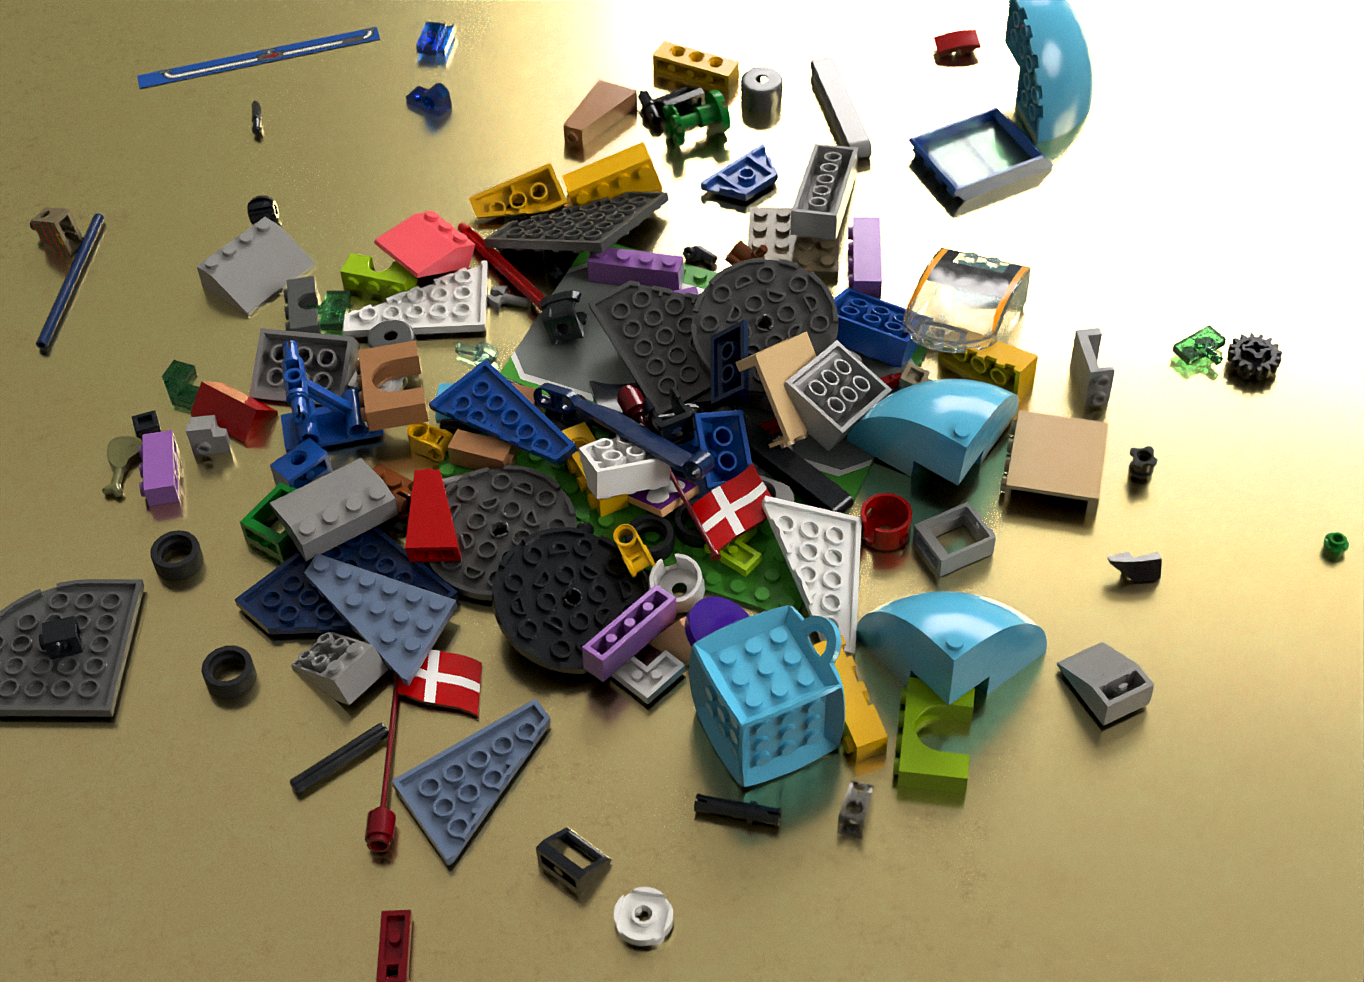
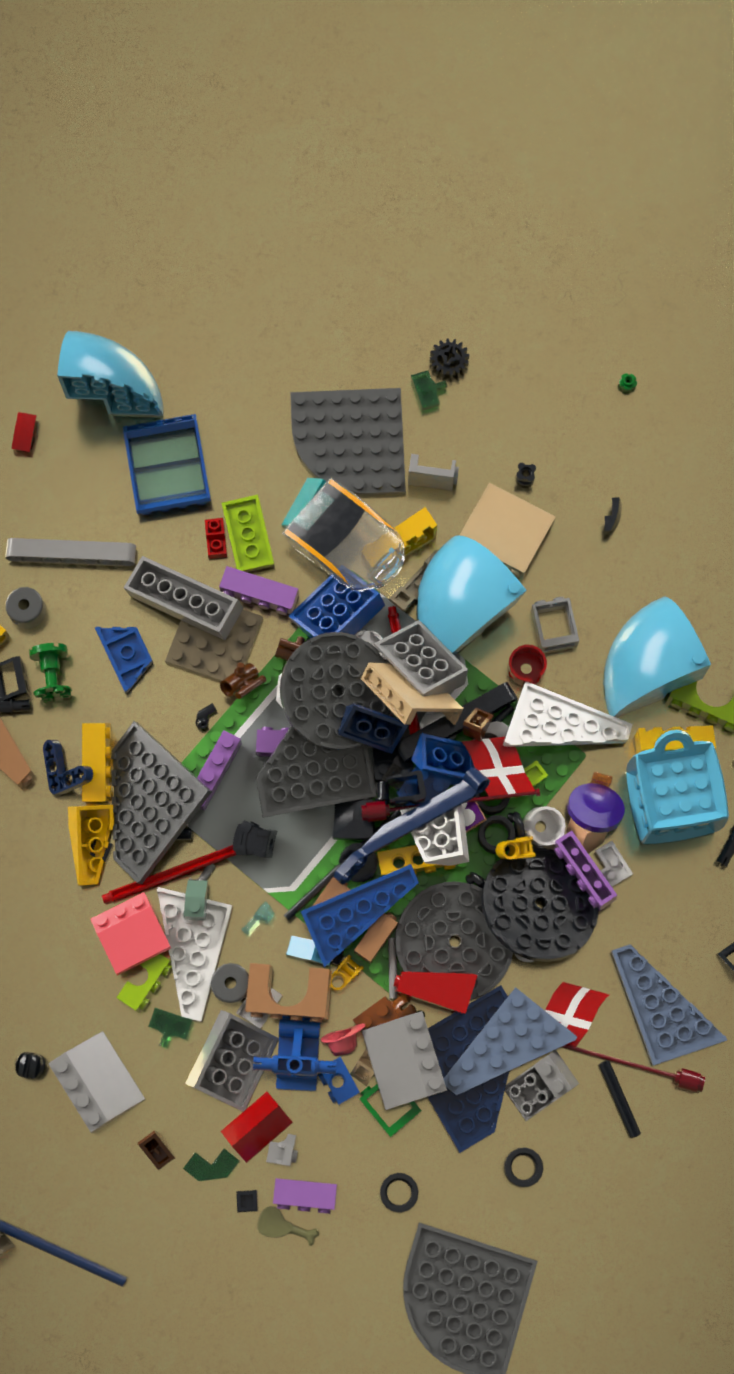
camera: 75 degrees left, 25 degrees up
black brick [39,616,83,660] -> none
dark grey arch [283,276,321,334] -> none
light grey slope [1057,641,1154,726] -> none
none -> dark blue beam [43,740,93,794]
none -> reddish brown slope [137,1131,175,1170]
none -> sand green slope [184,880,208,920]
none -> red slope [205,518,227,559]
none -> lime plate [222,495,275,572]
none -> dark grey plate [290,388,406,496]
none -> coral piece [321,1023,365,1056]
none -> reddish brown slope [463,708,494,742]
none -> black arm [507,811,525,838]

